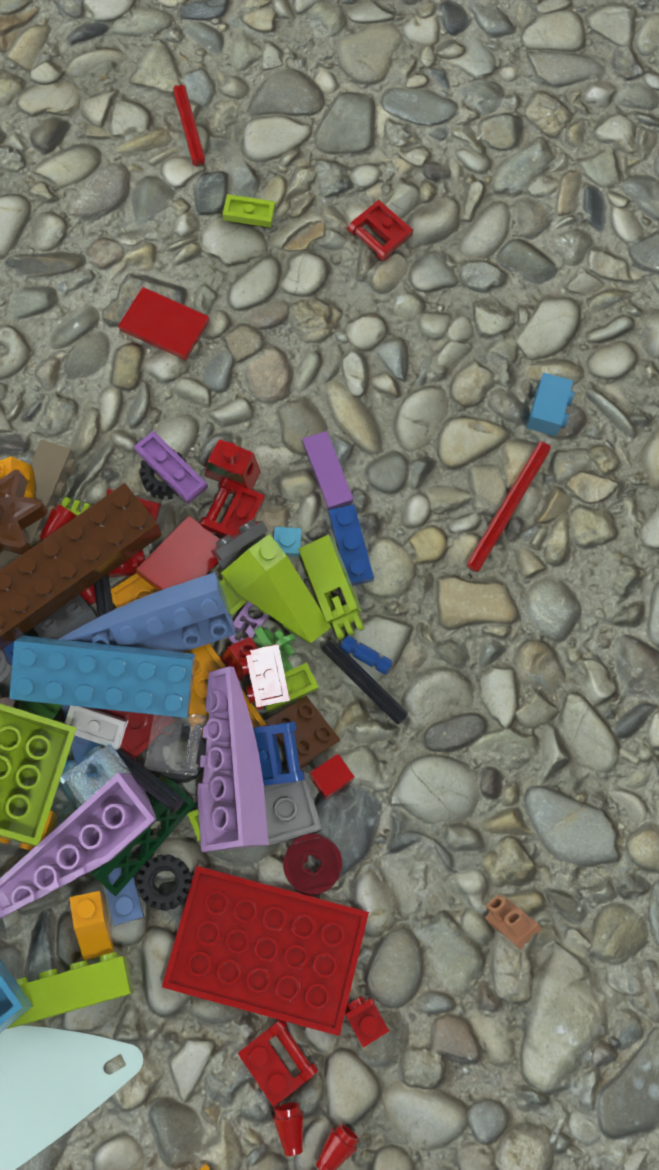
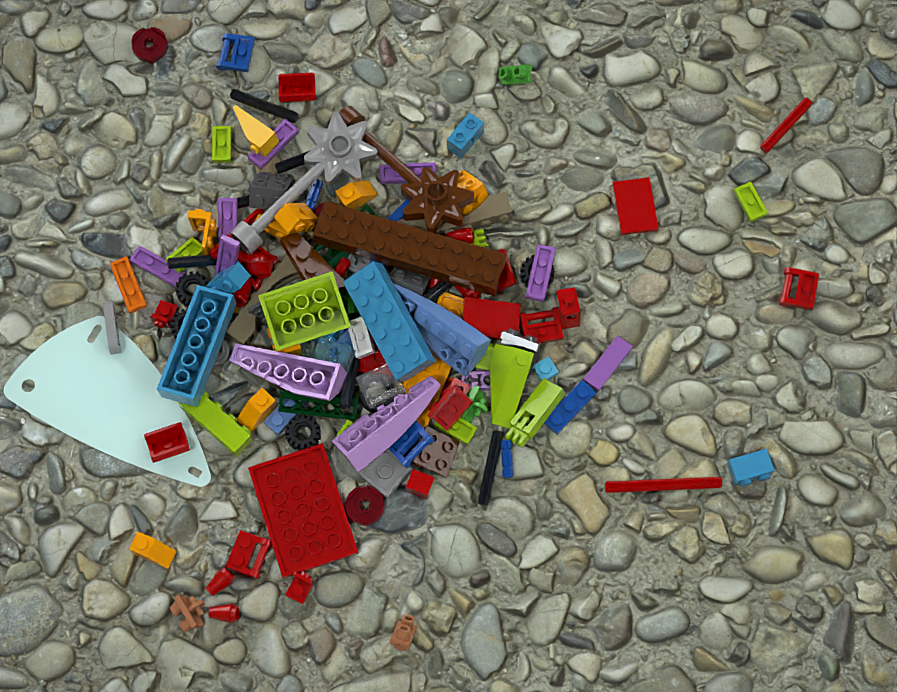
camera: 65 degrees right, 0 degrees up
none -> red bracket [144,422,190,463]

